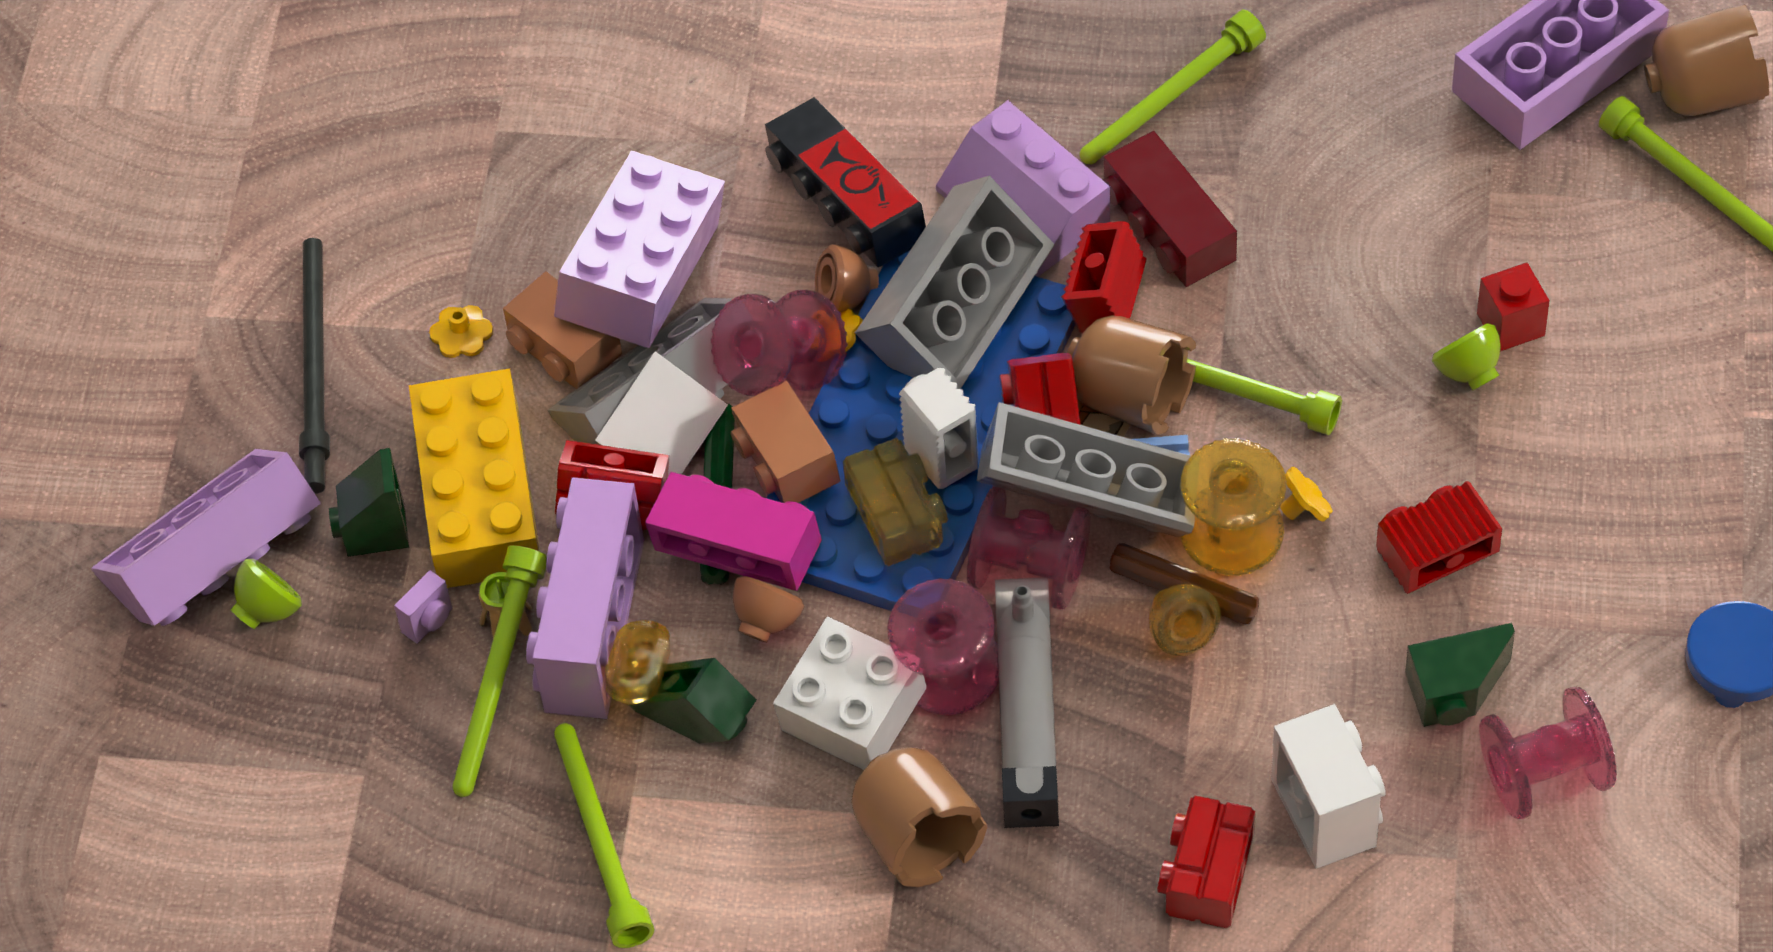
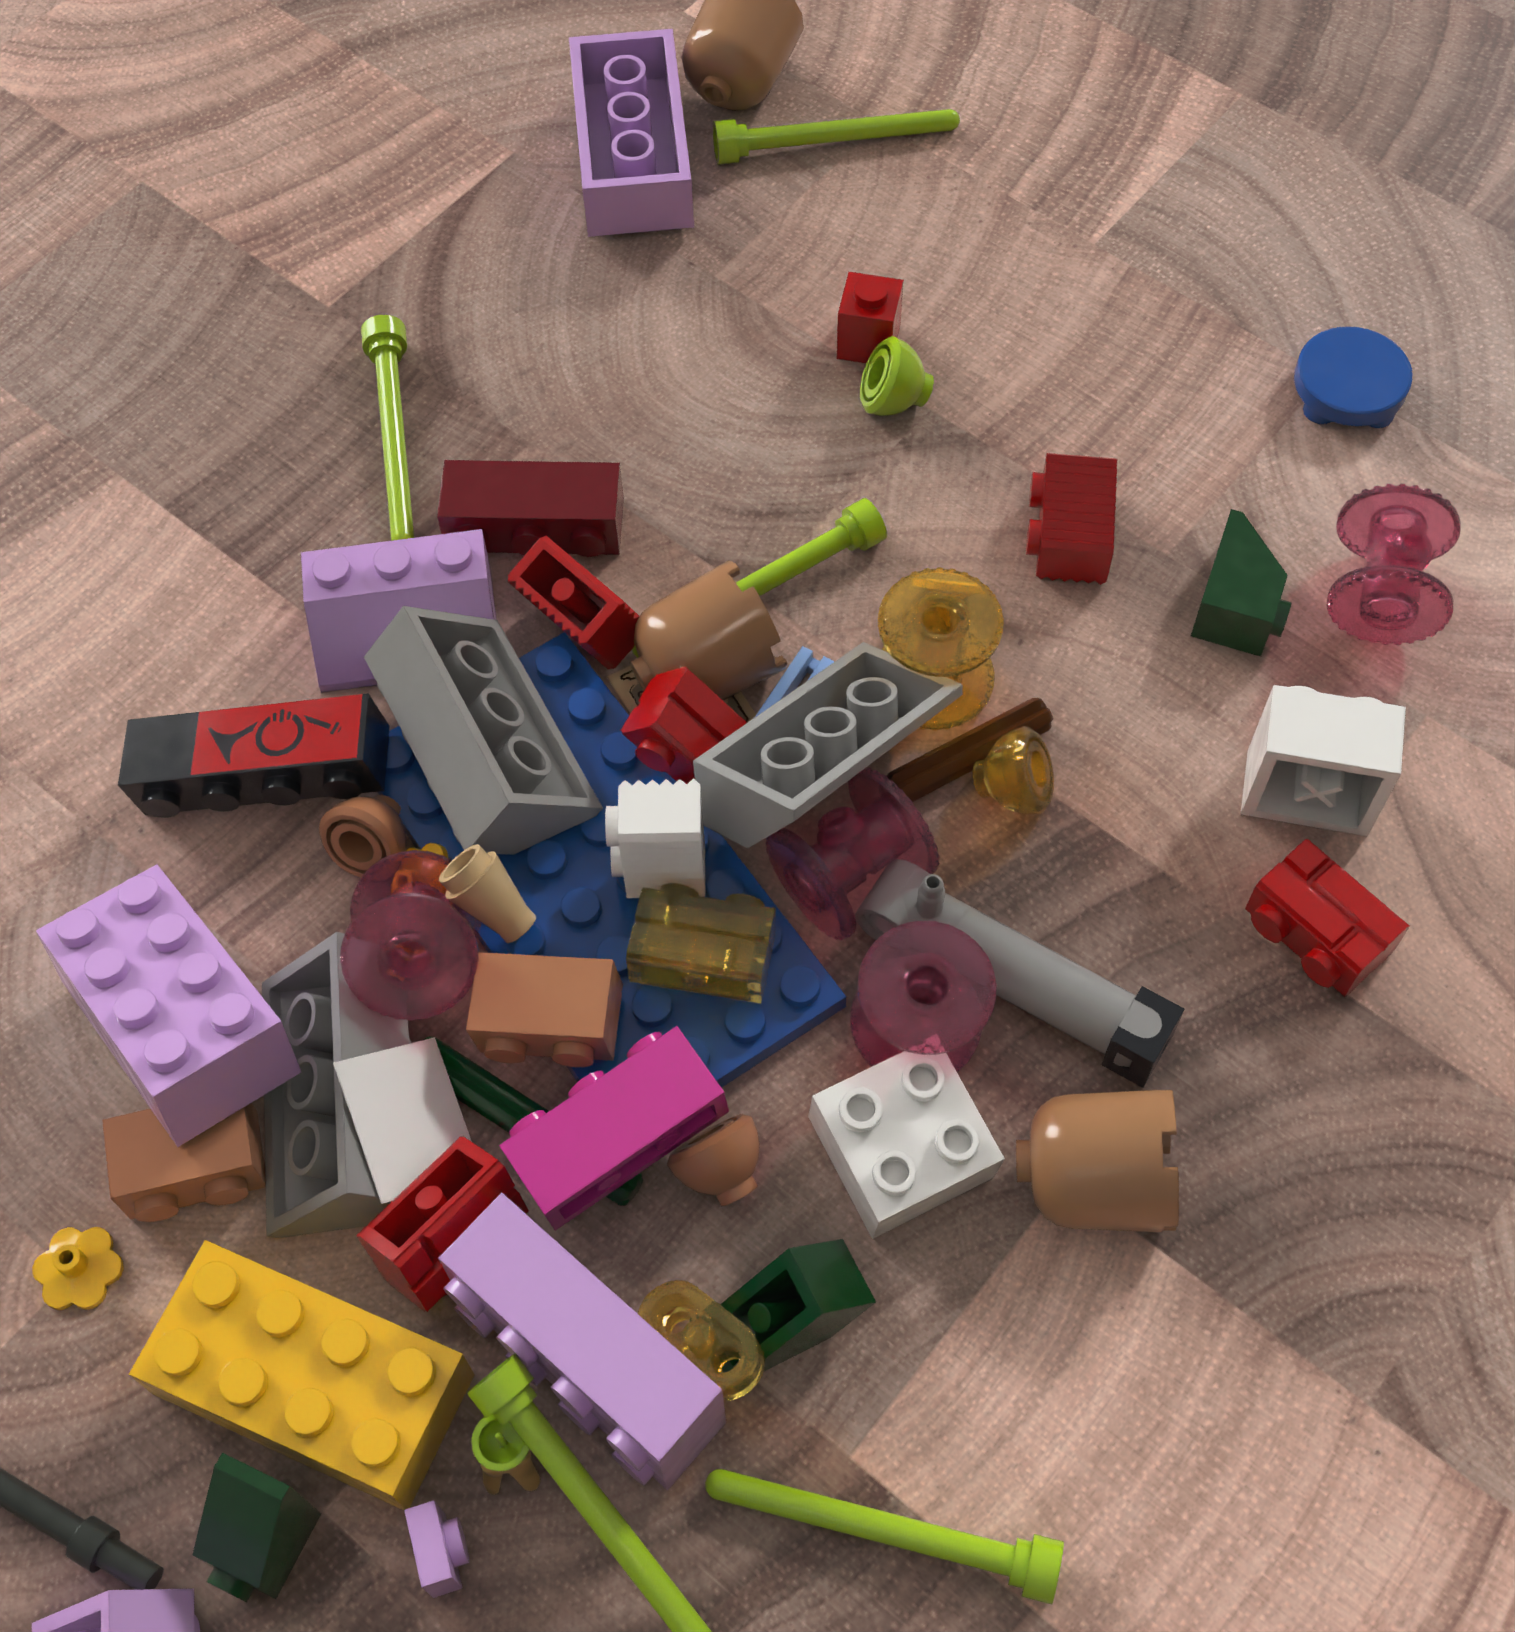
camera: 60 degrees left, 5 degrees up
none -> tan cone [439,844,536,943]

